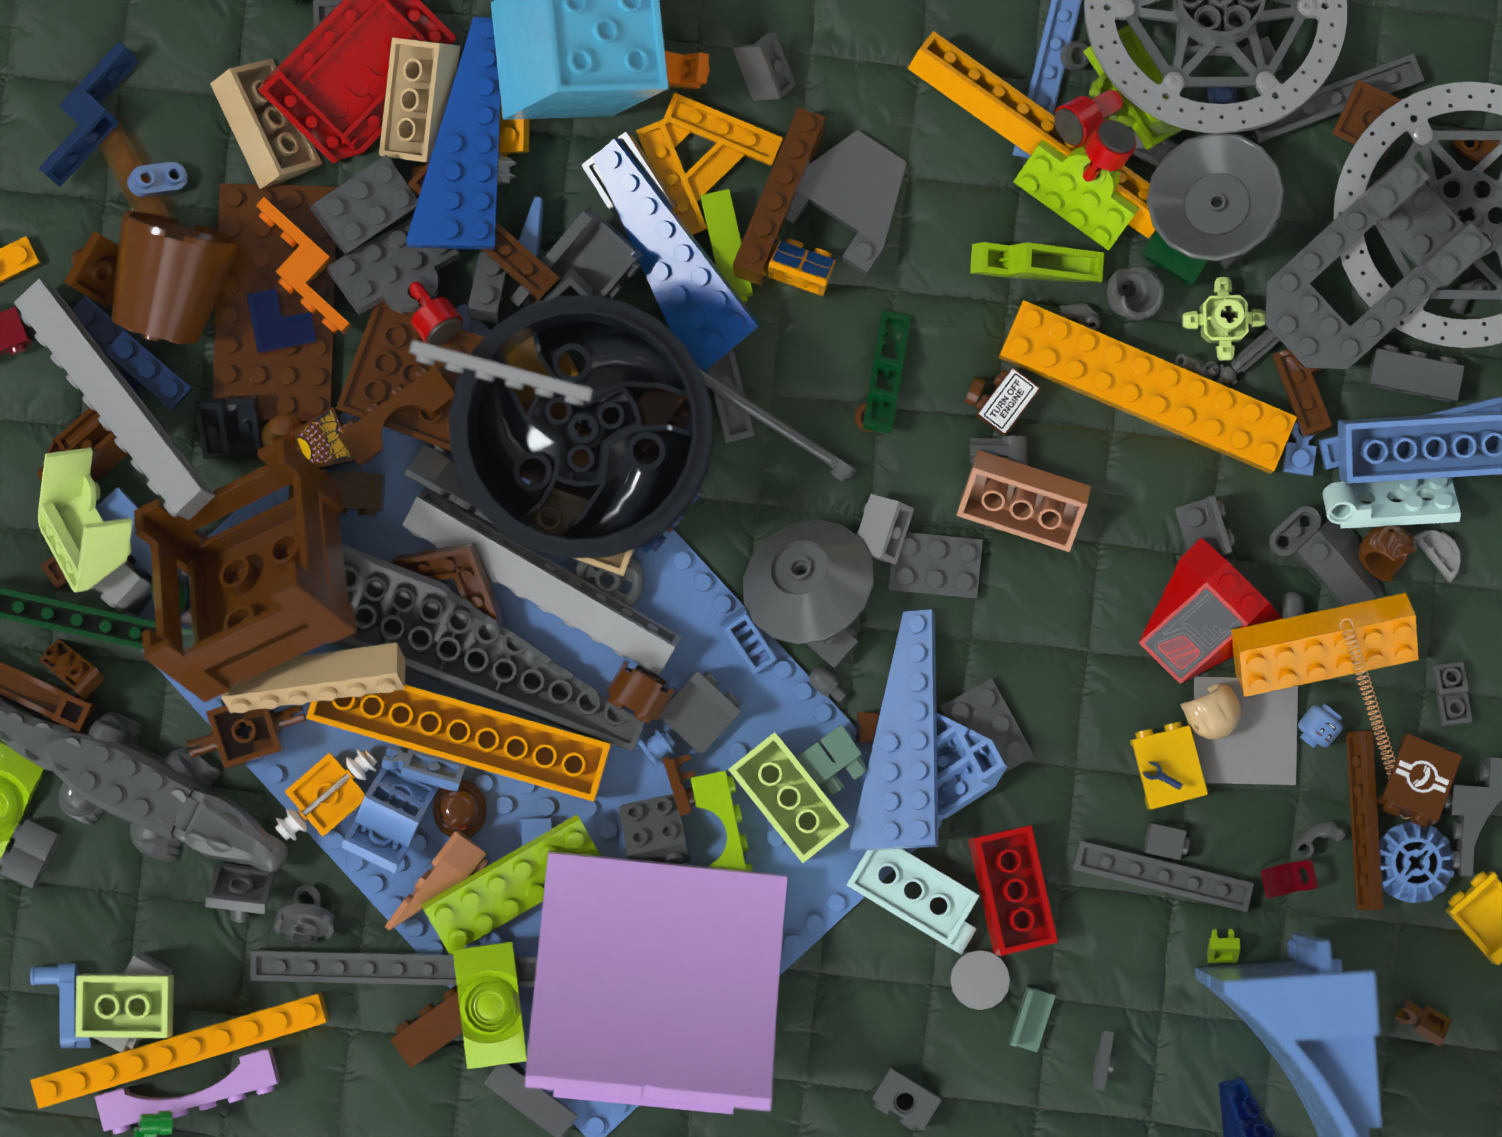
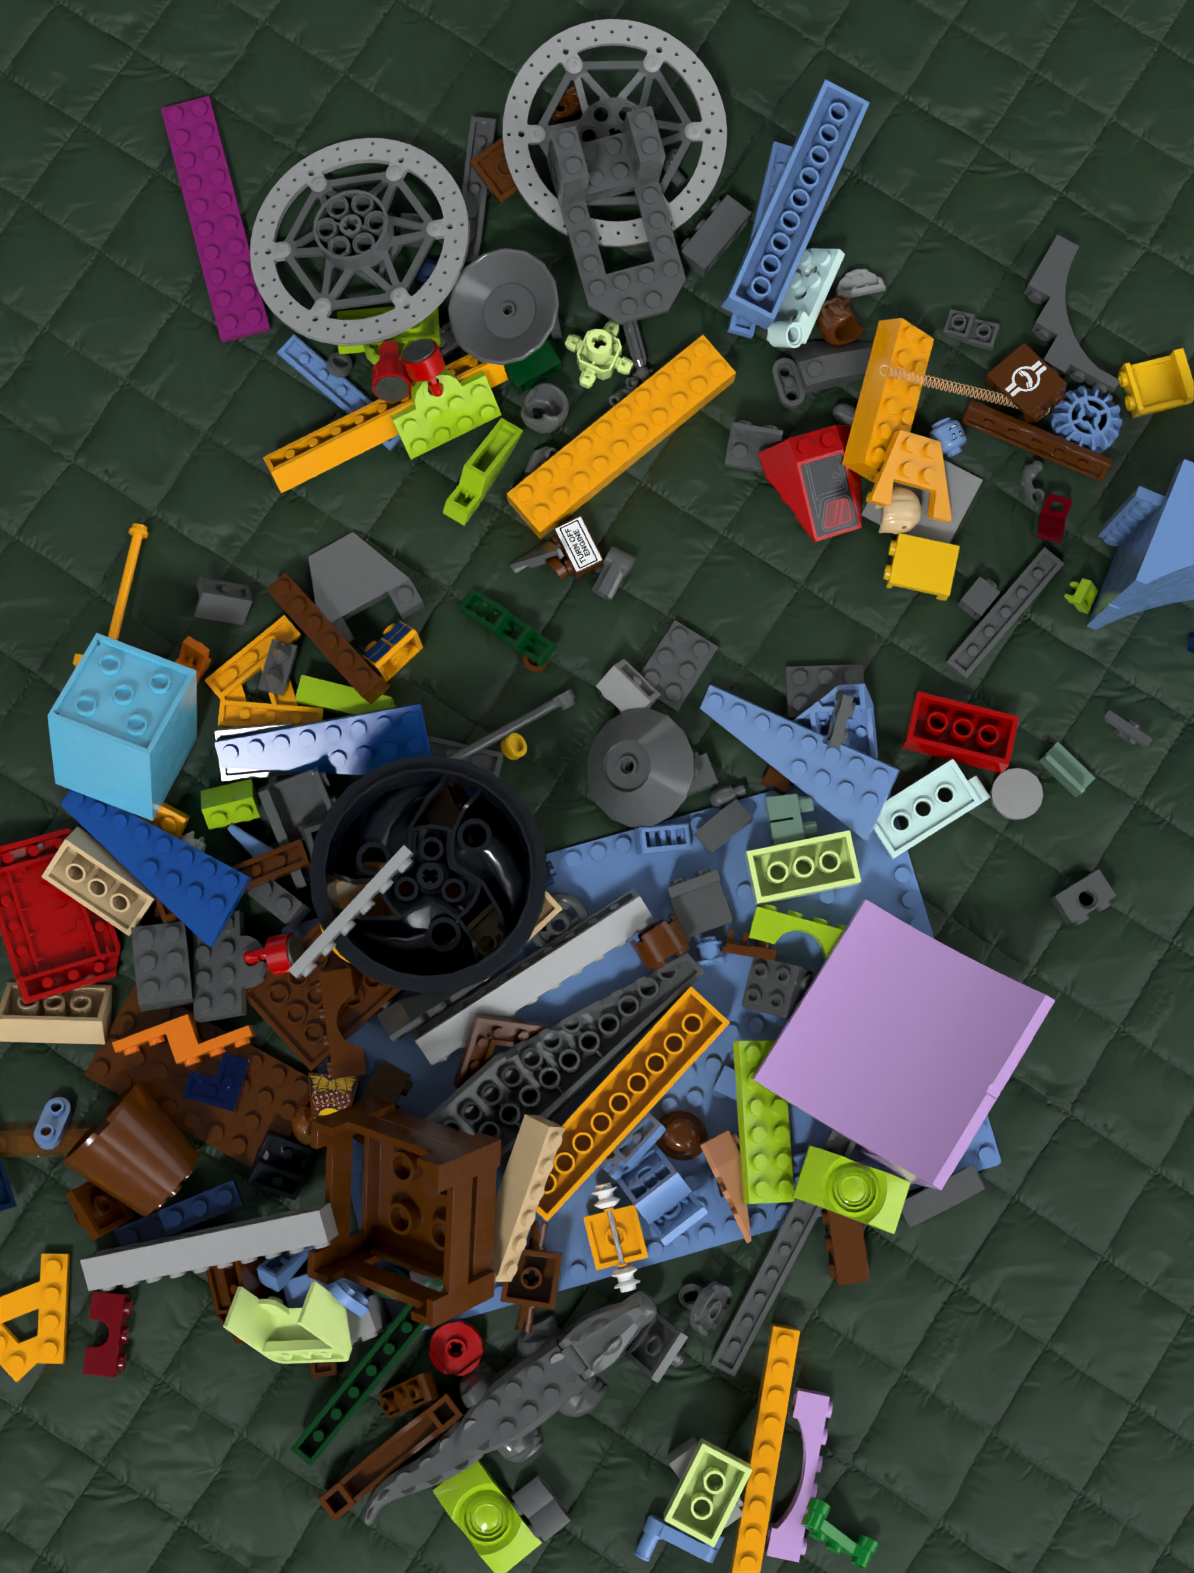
camera: 65 degrees left, 5 degrees down
nougat brick [956,450,1091,552] -> none
dark blue hand [1142,762,1183,790] -> none
reddish brown plate [1272,349,1367,438] -> none
medium blue plate [1282,423,1317,476] -> none
none -> lime brick [201,779,260,829]
none -> medium blue slope [257,1246,314,1292]
none -> dark grey tile [258,639,298,697]
none -> medium blue plate [328,1281,370,1317]
none -> red plate [429,1319,484,1376]
none -> yellow tile [501,733,527,760]
none -> dark grey tile [509,540,564,573]
none -> dark grey slope [694,799,753,854]
none -> dark grey plate [822,692,855,749]
none -> light orange wing [866,430,952,523]

